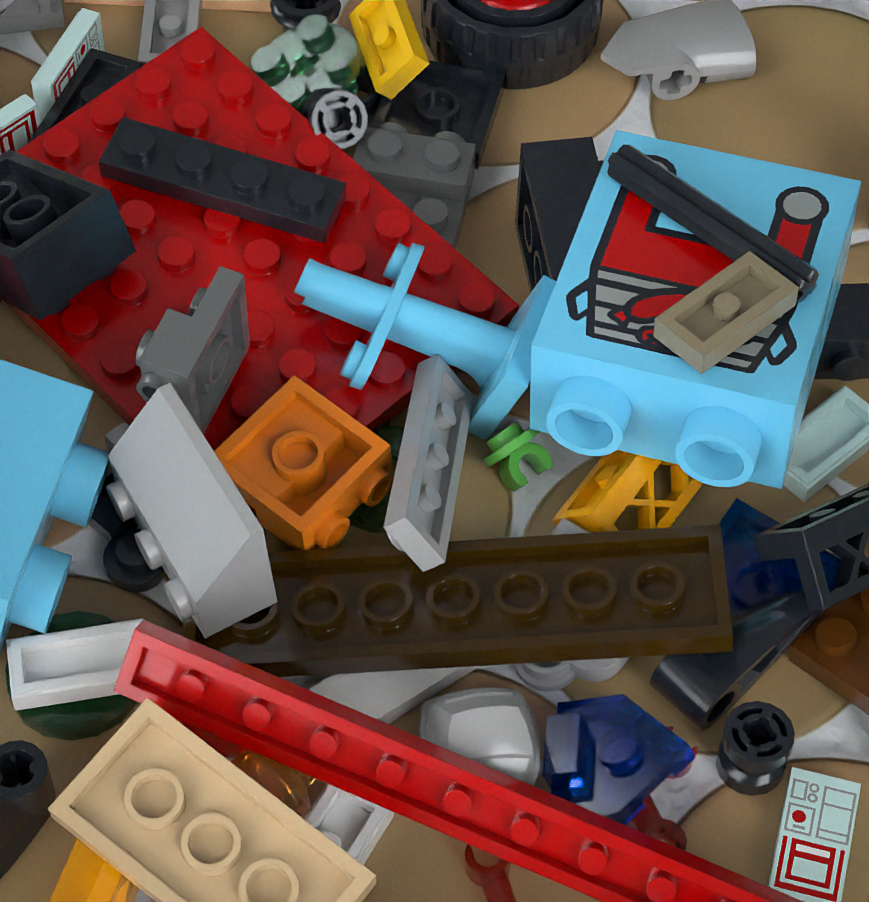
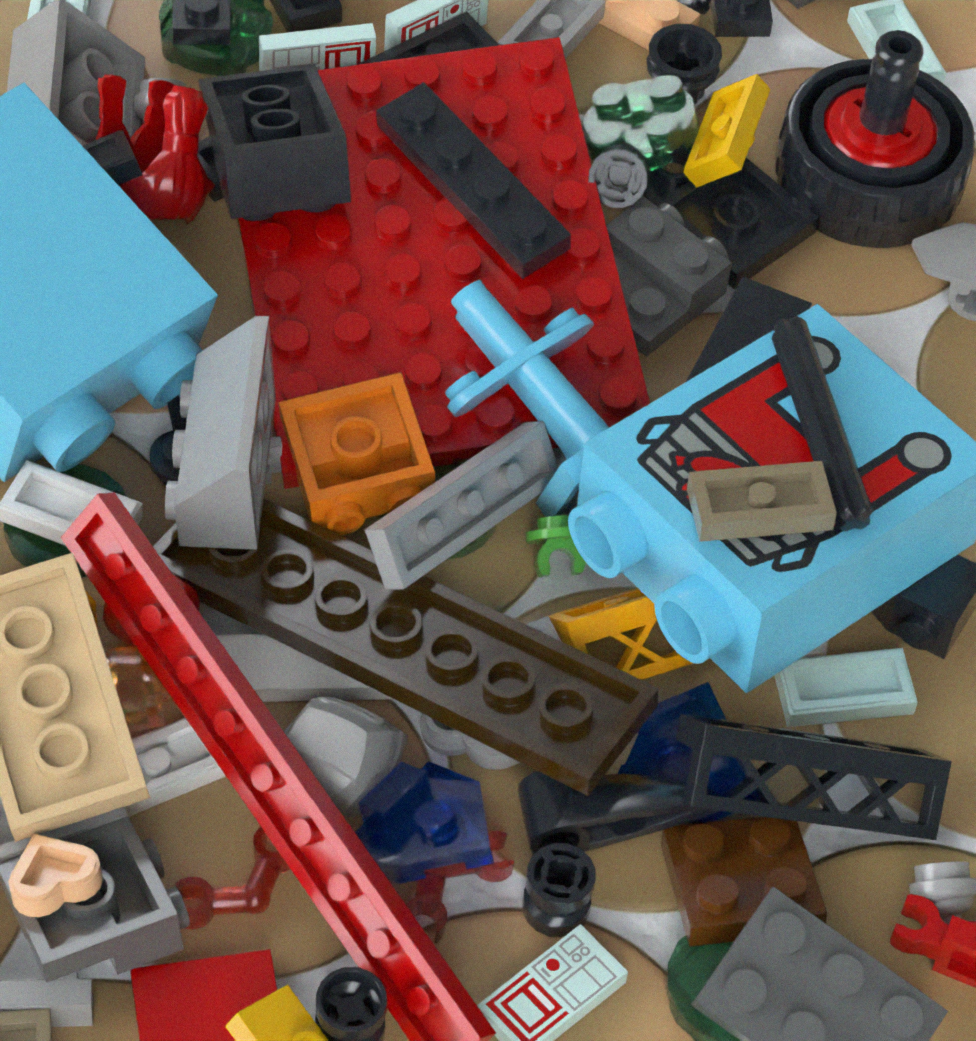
camera: 30 degrees right, 0 degrees up
dark grey plate [136,266,251,435] -> none

